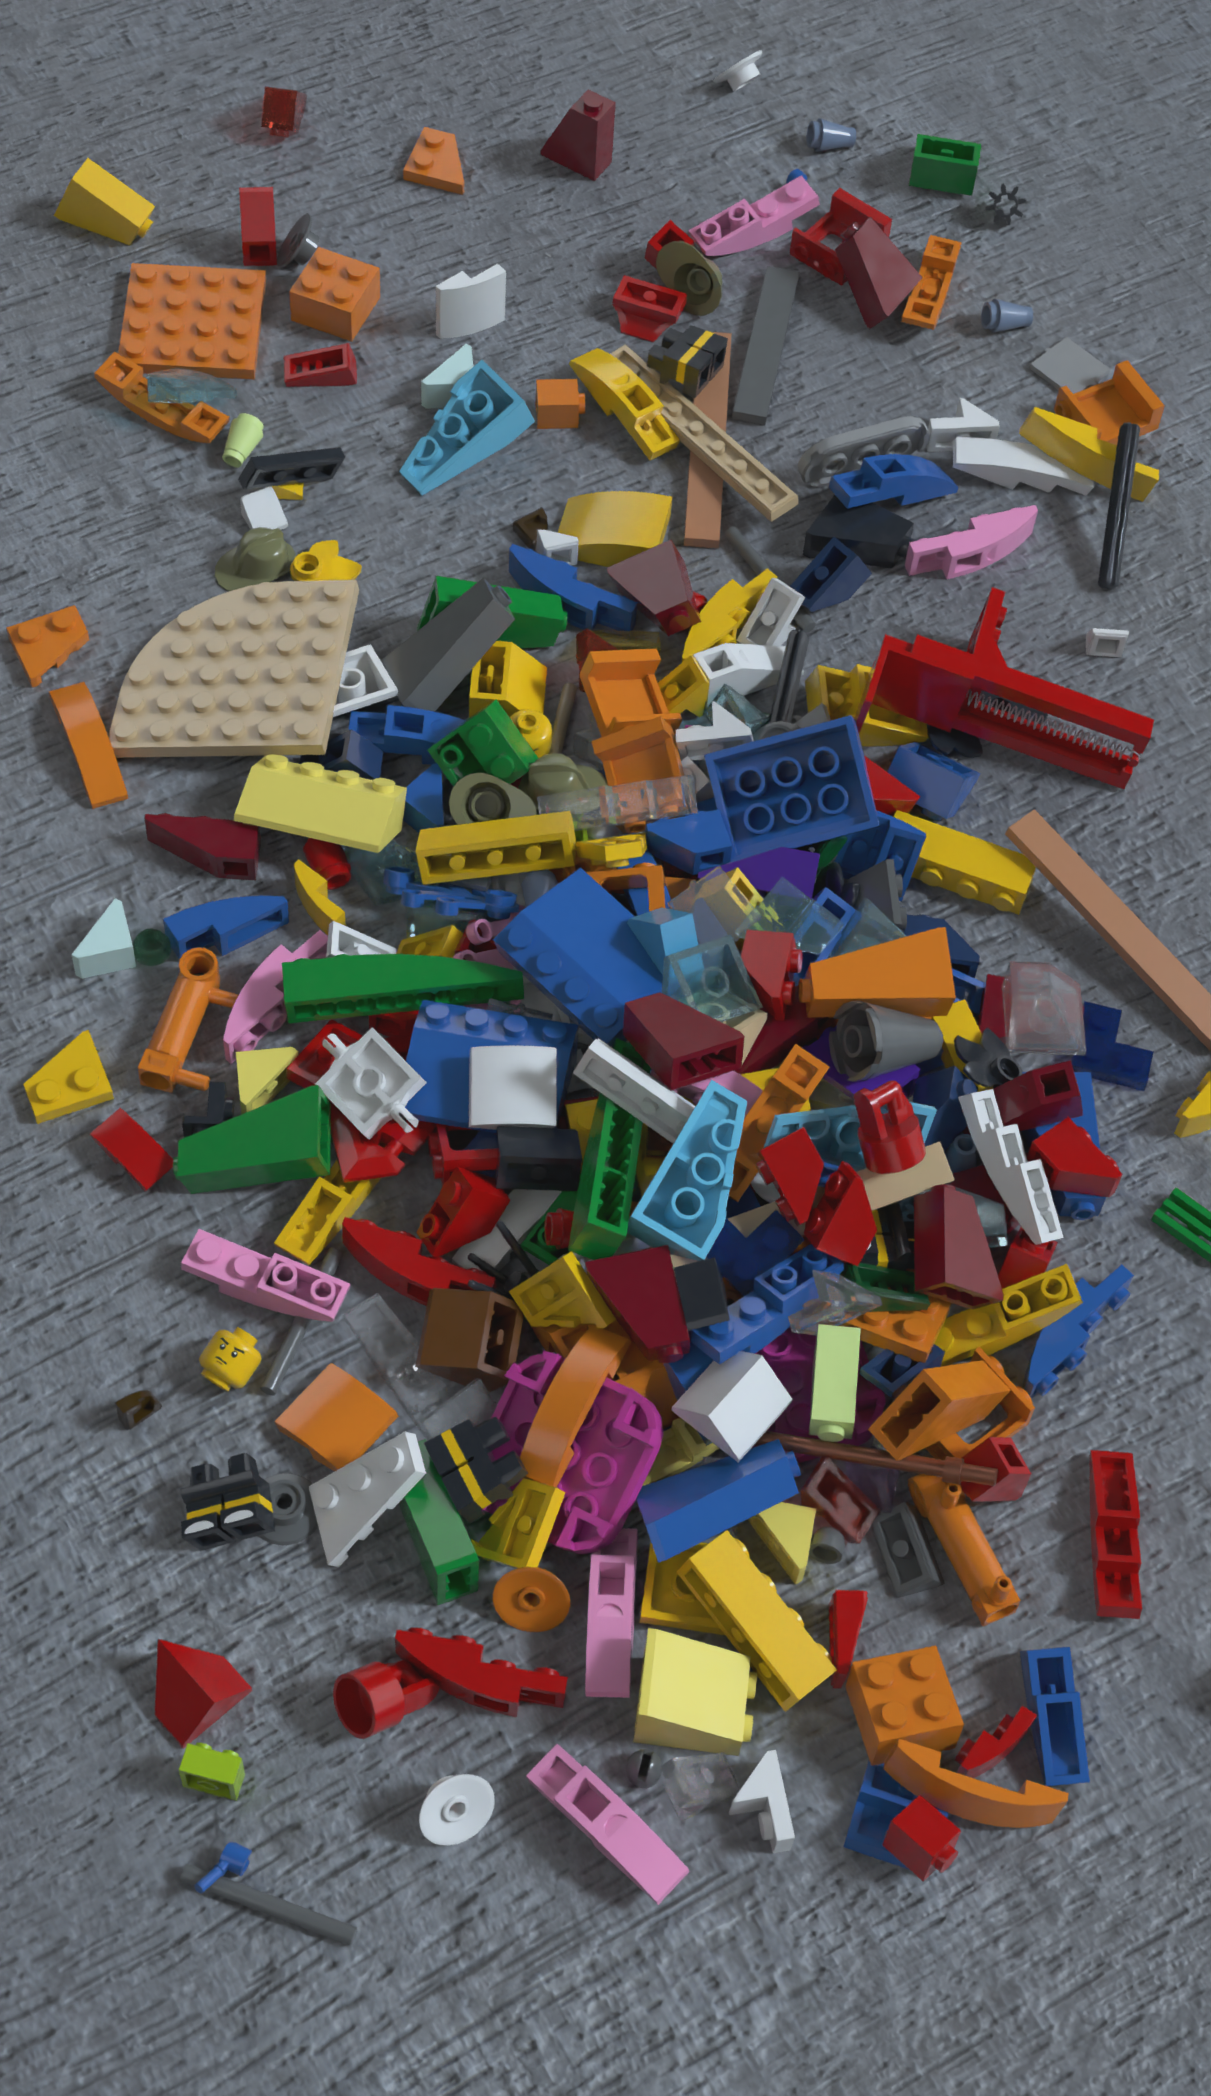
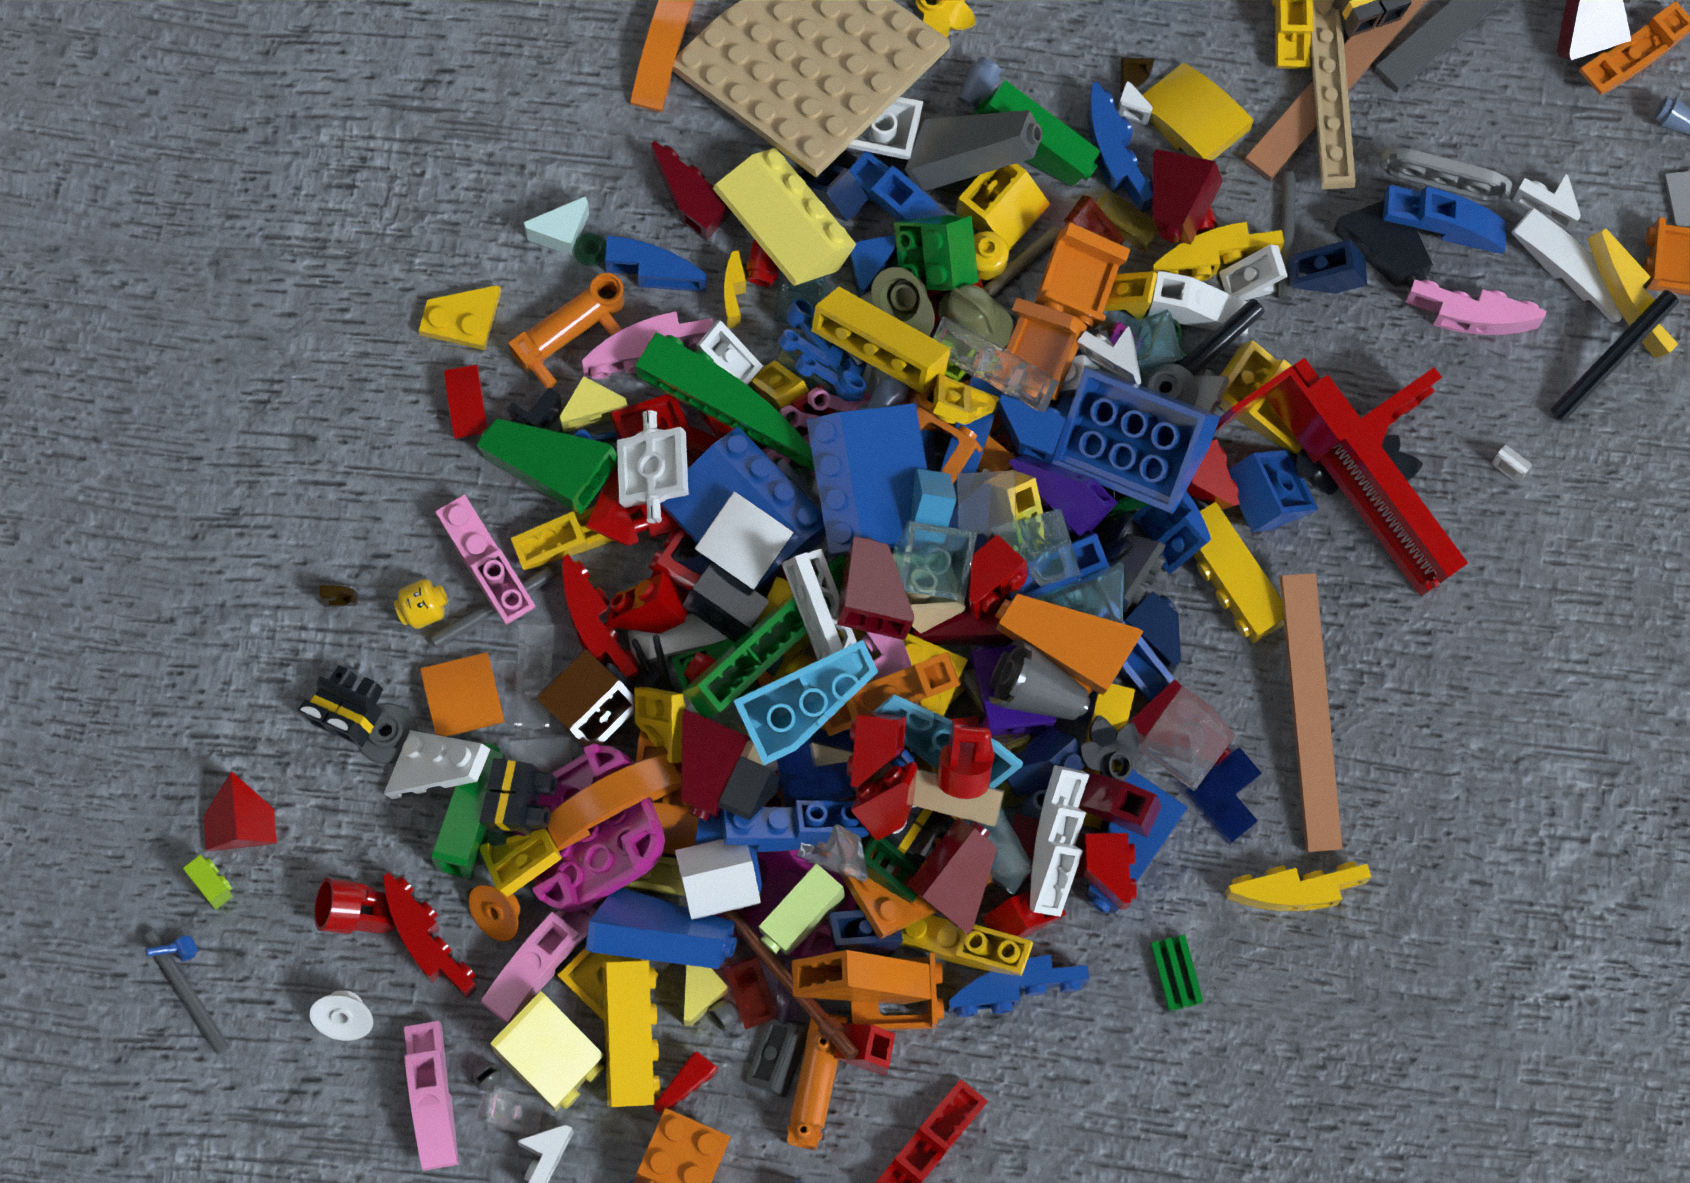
camera: 35 degrees right, 15 degrees up
none -> sand blue cone [958,57,1002,108]

